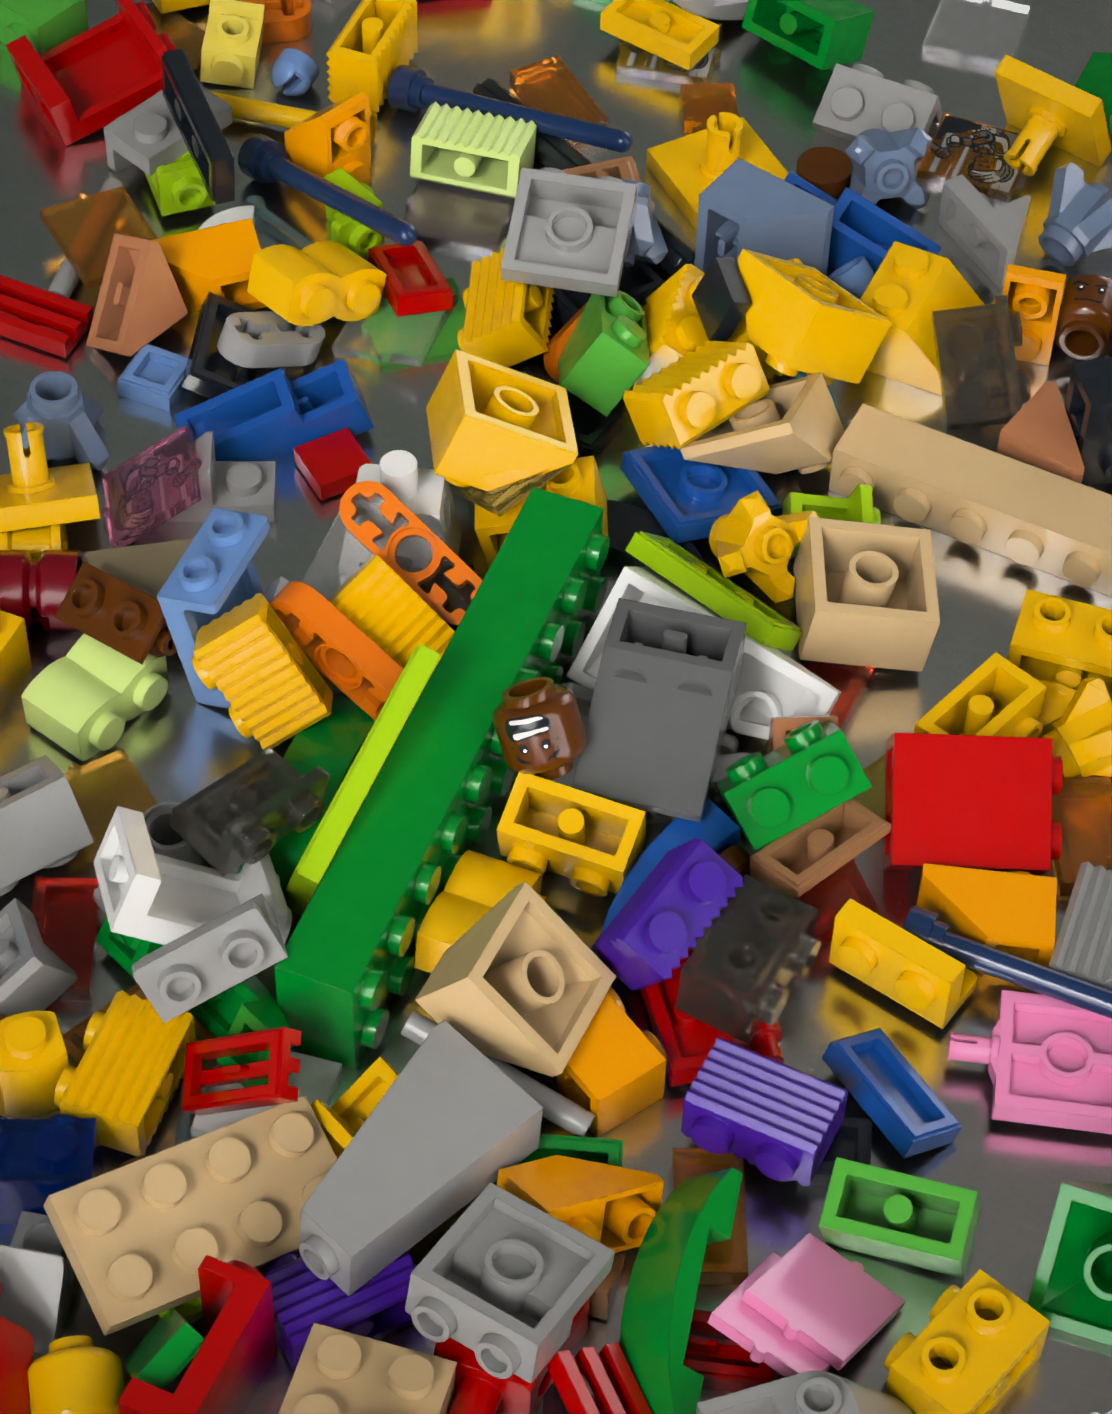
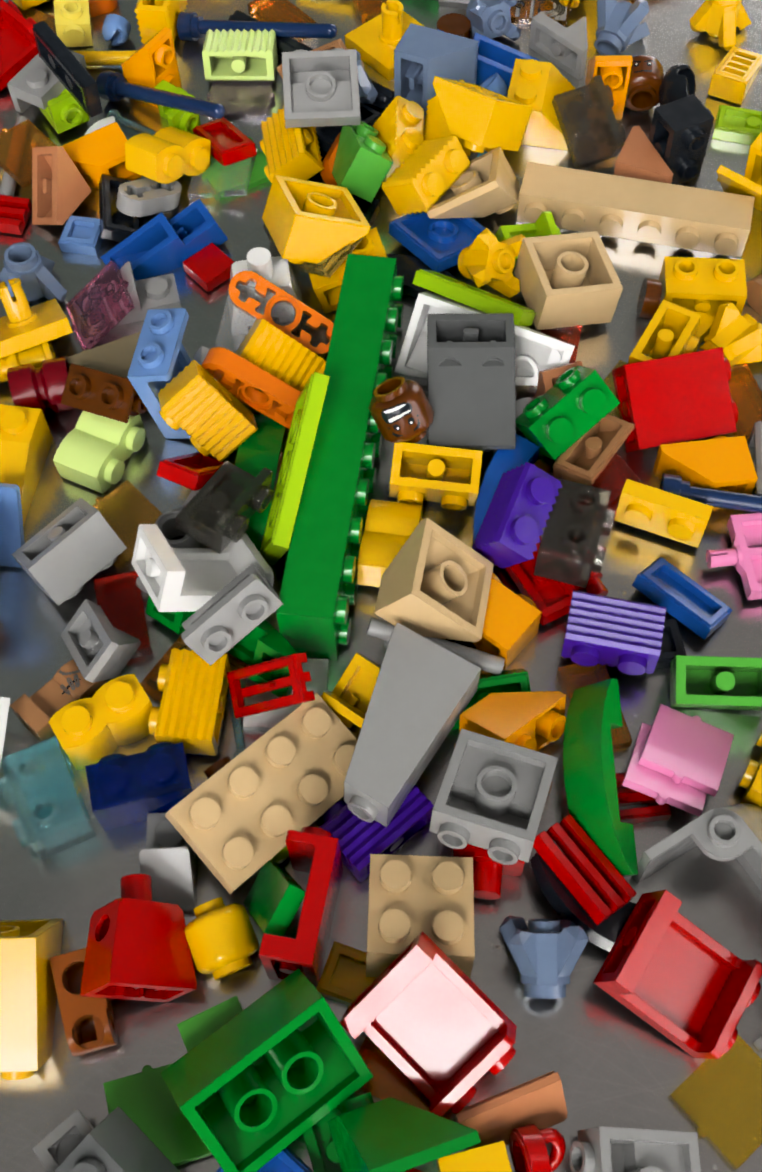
camera: 10 degrees left, 10 degrees up
black tile [691,257,752,342] -> none
none -> red tile [156,452,234,491]
none -> reddish brown tile [637,278,662,319]

